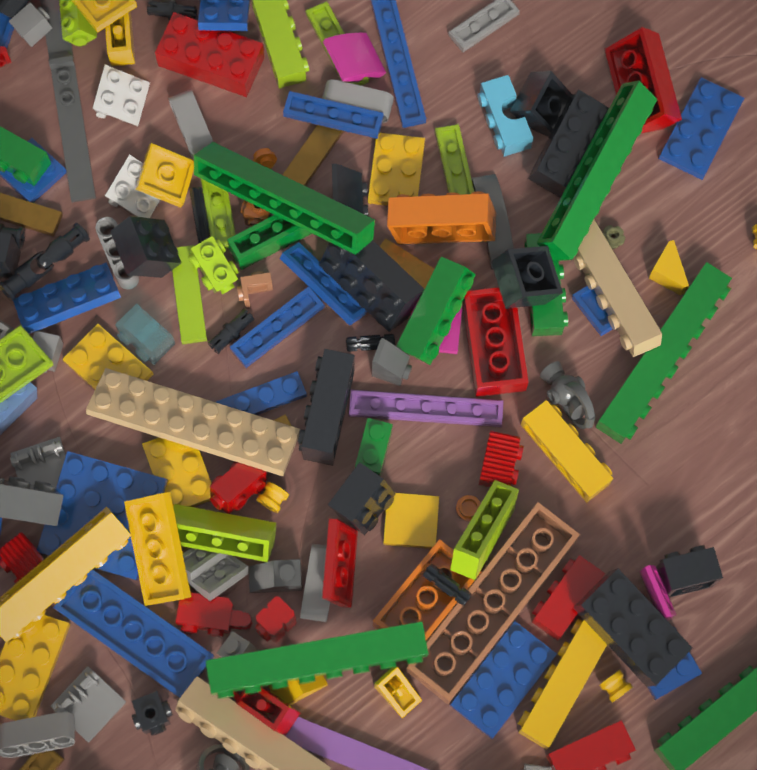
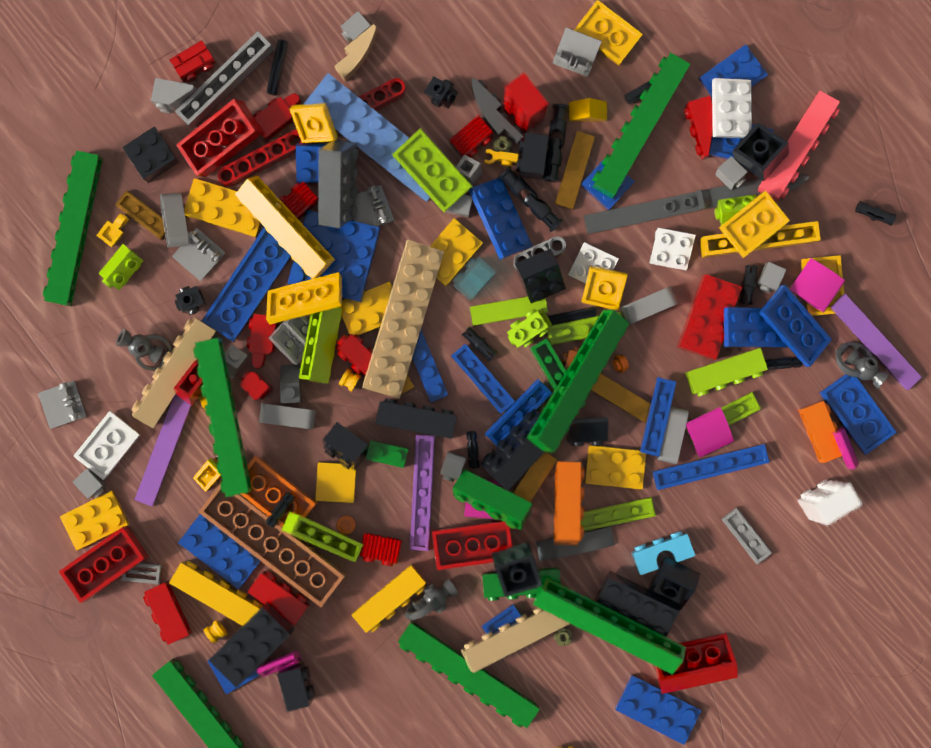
camera: 90 degrees right, 15 degrees up
nougat bracket [237,271,273,308] -> none
red tile [322,519,358,608] -> none
yellow slope [649,240,689,295] -> none

